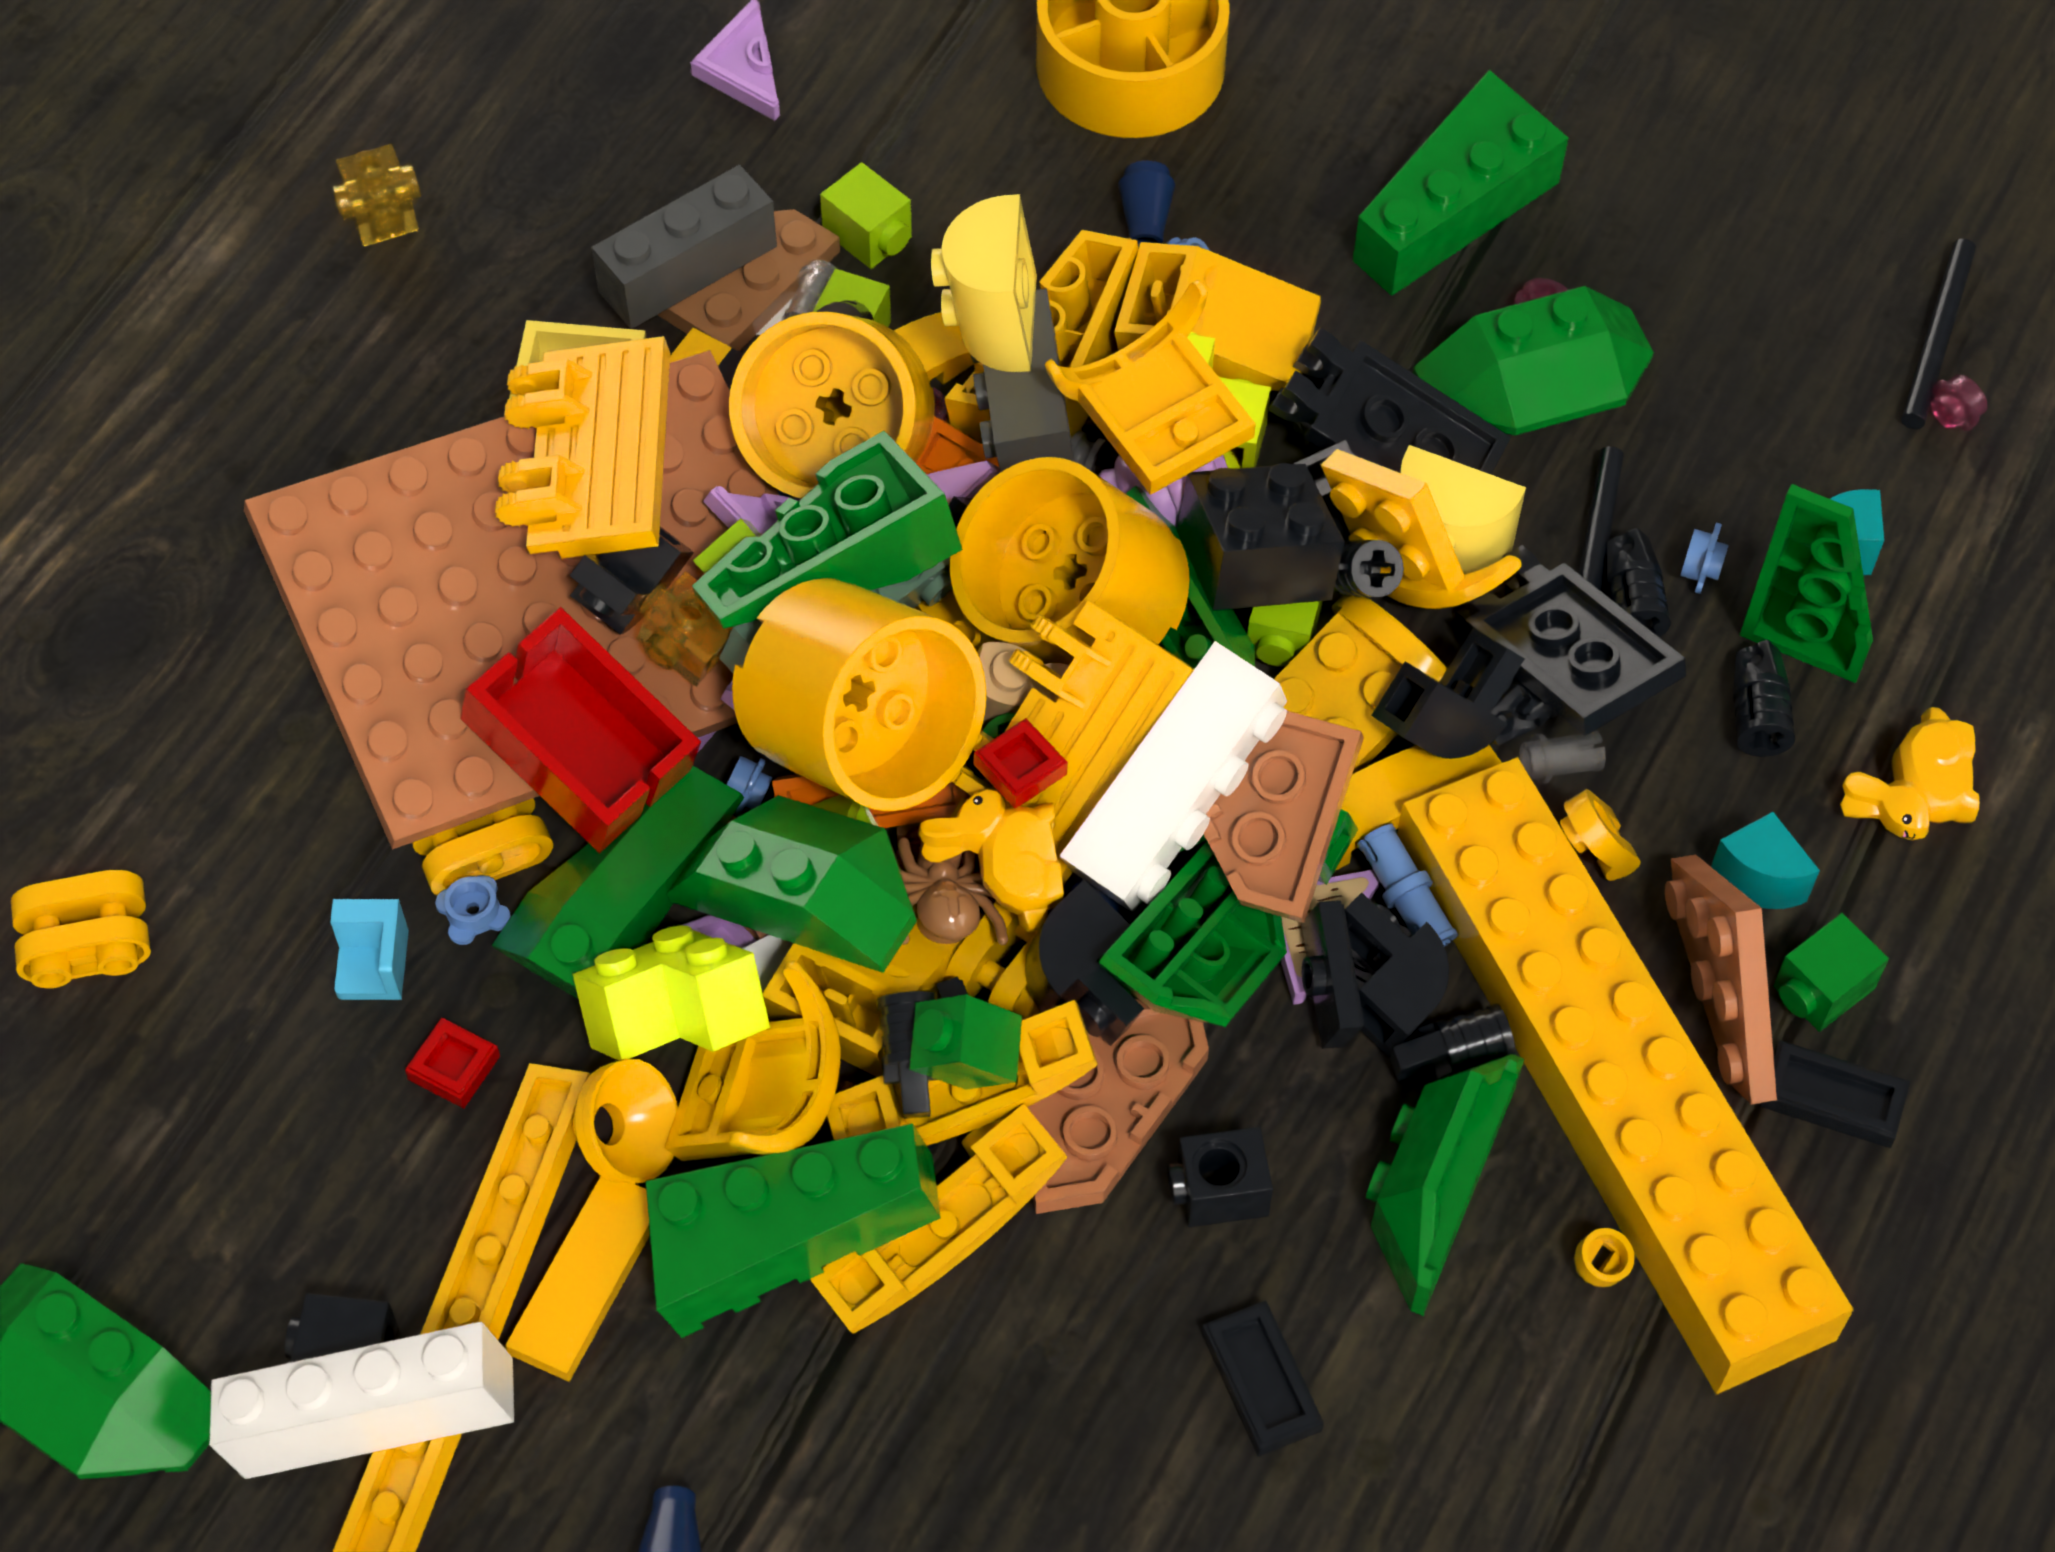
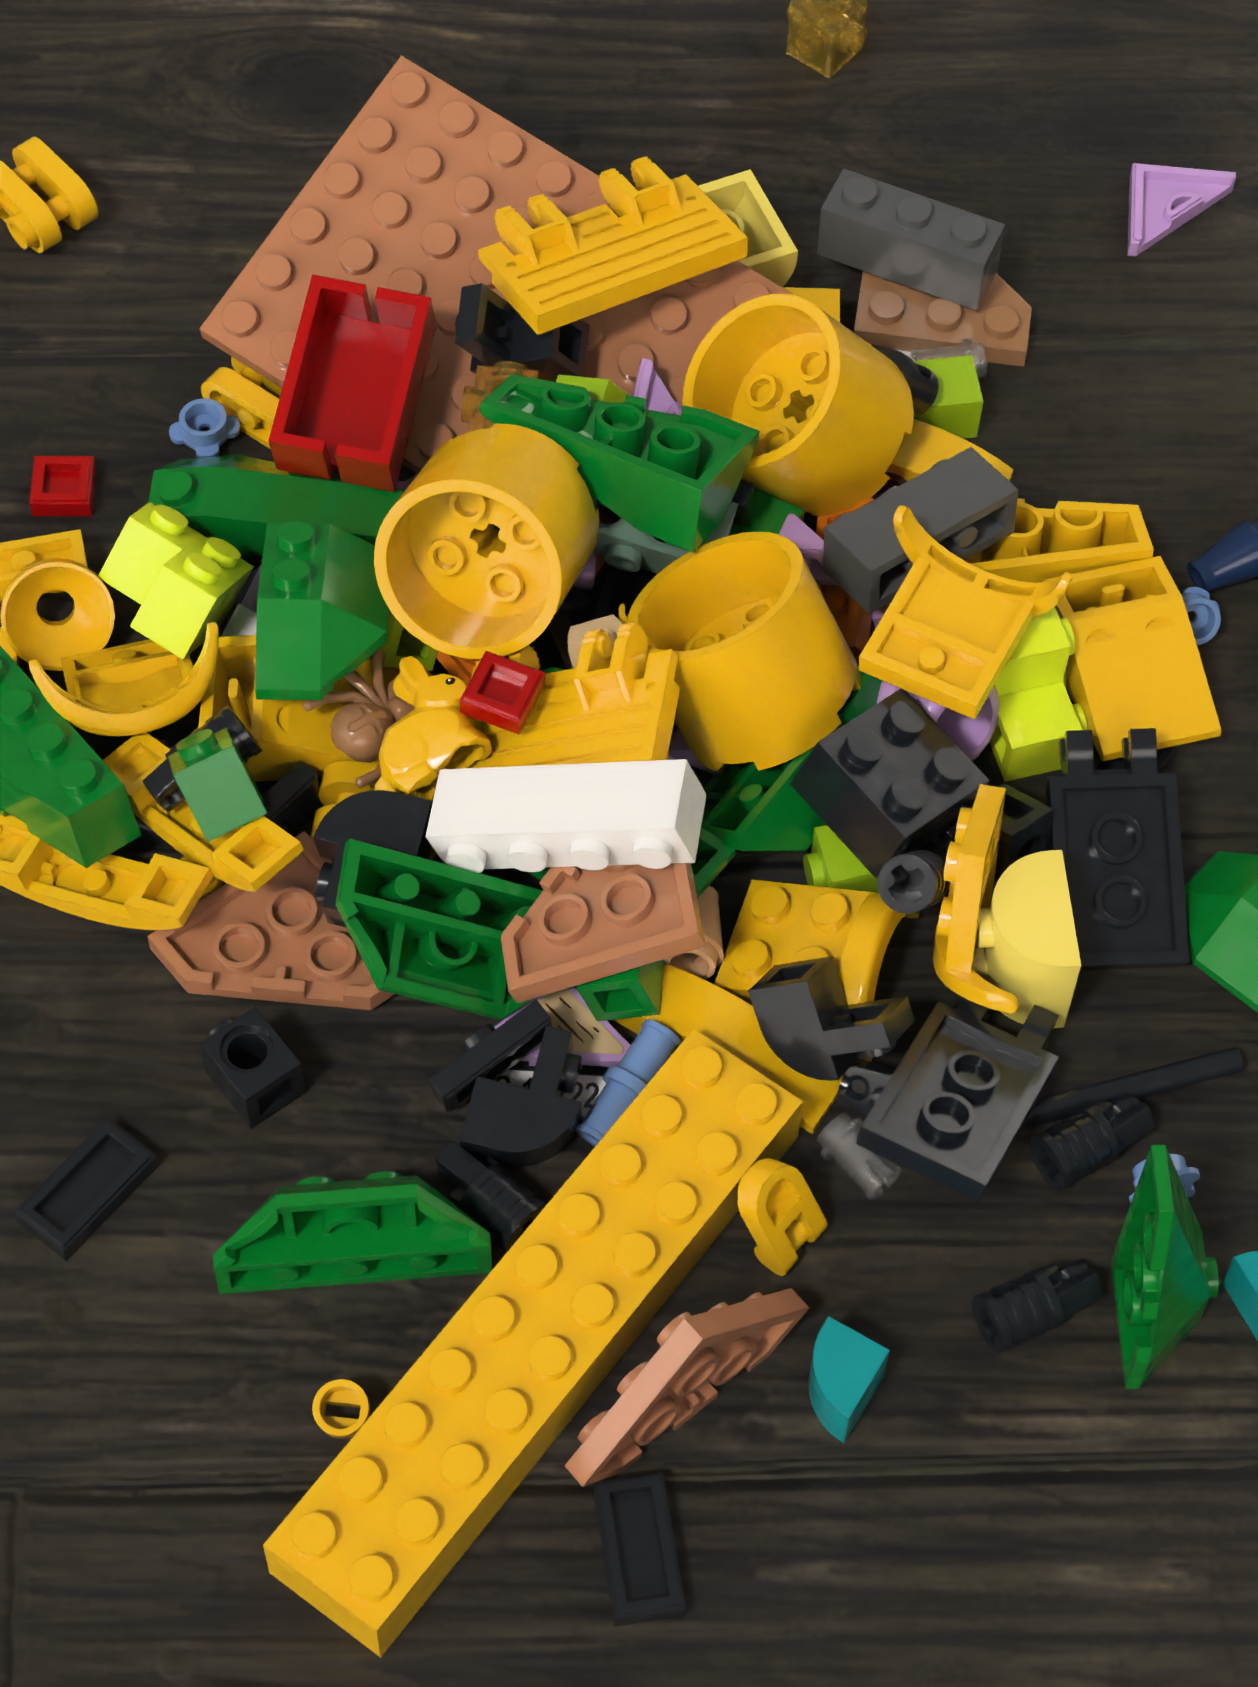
camera: 60 degrees right, 0 degrees up
medium azure panel [330,899,409,1000] -> none
lime brick [820,162,912,269] -> none
light yellow brick [931,194,1037,372] -> none
green brick [1773,913,1889,1032] -> none
yellow animal [1840,707,1980,841] -> none

